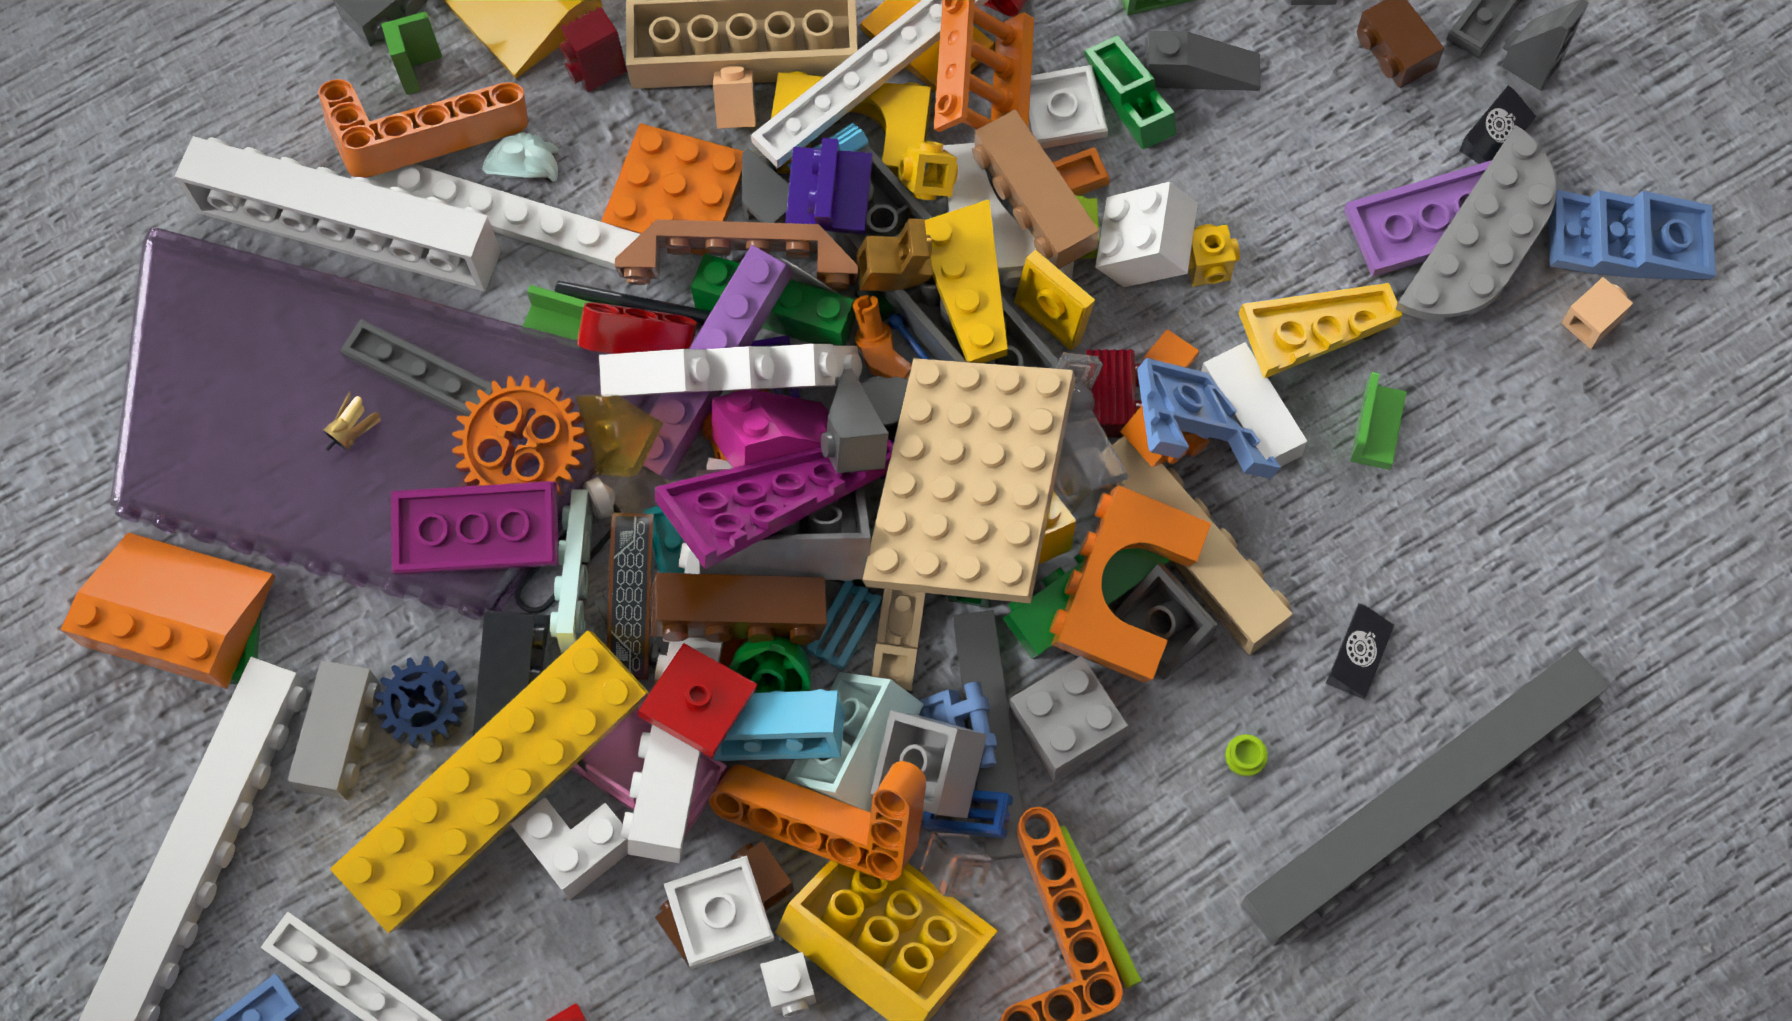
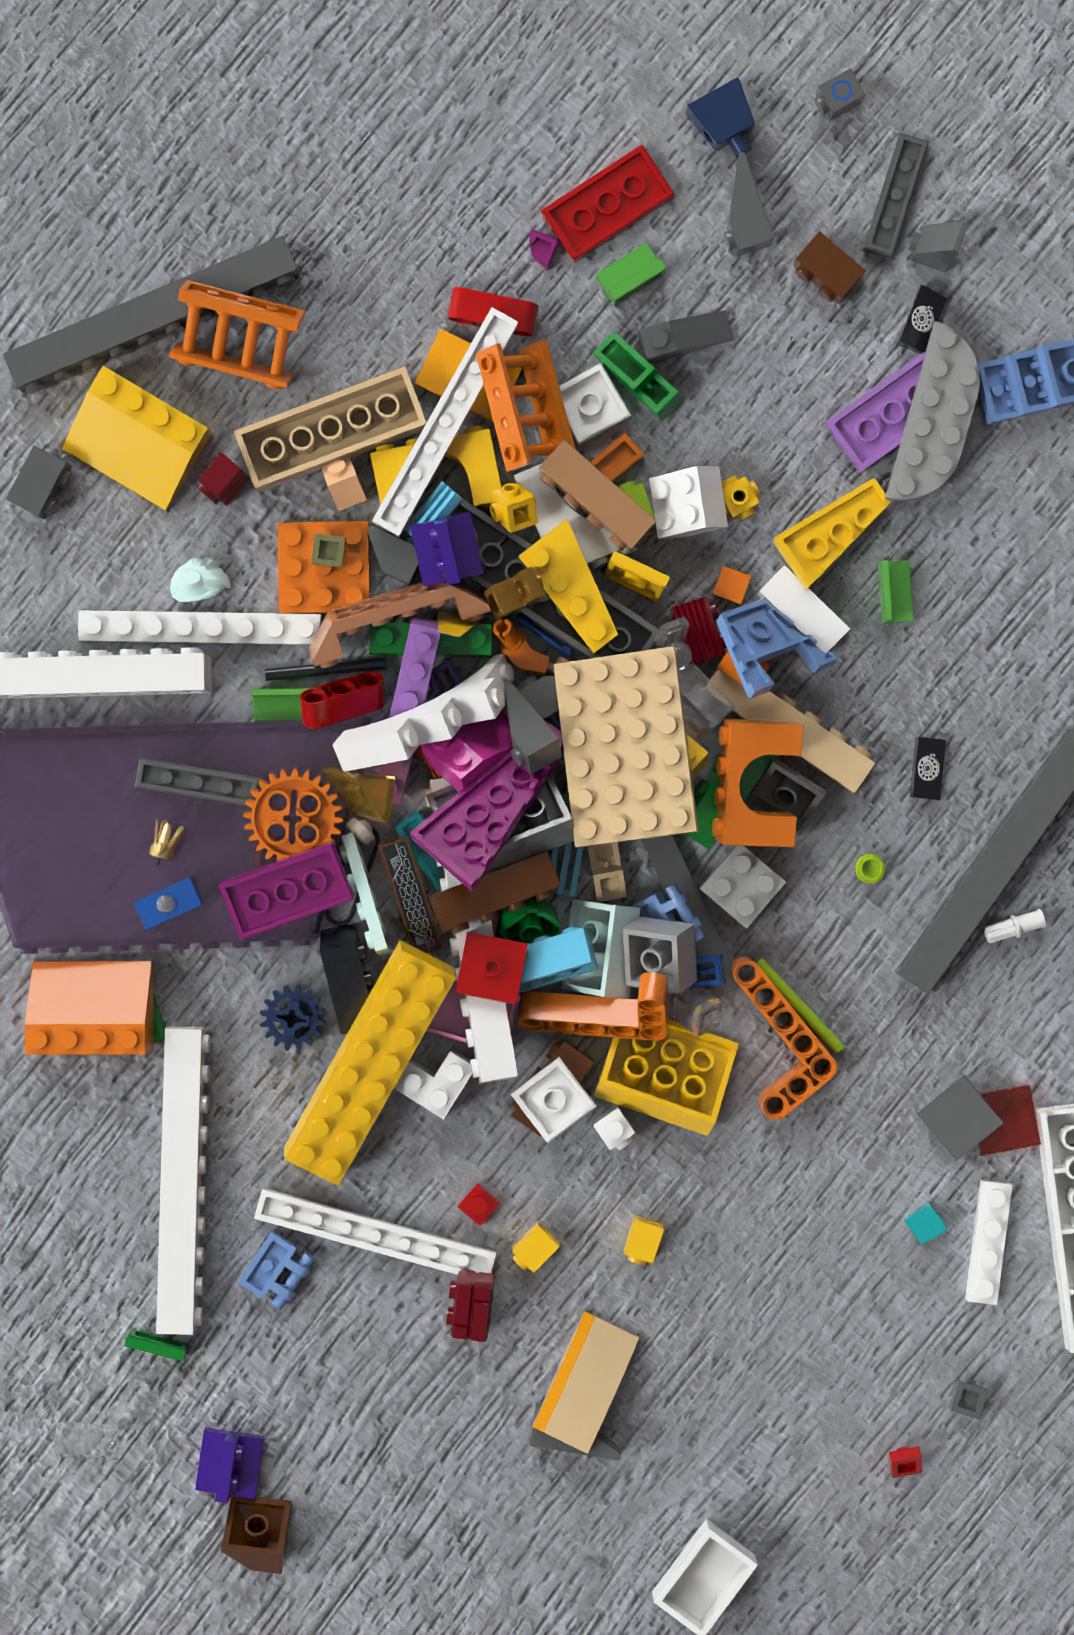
camera: 20 degrees left, 20 degrees up
light grey brick [287,660,381,800] -> none
orange beam [318,79,529,178] -> none
bright green panel [381,12,442,95] -> none
light nougat brick [1561,277,1633,349] -> none
none -> blue piece [133,877,205,930]
none -> olive plate [311,534,346,568]
none -> white axle [984,909,1046,943]

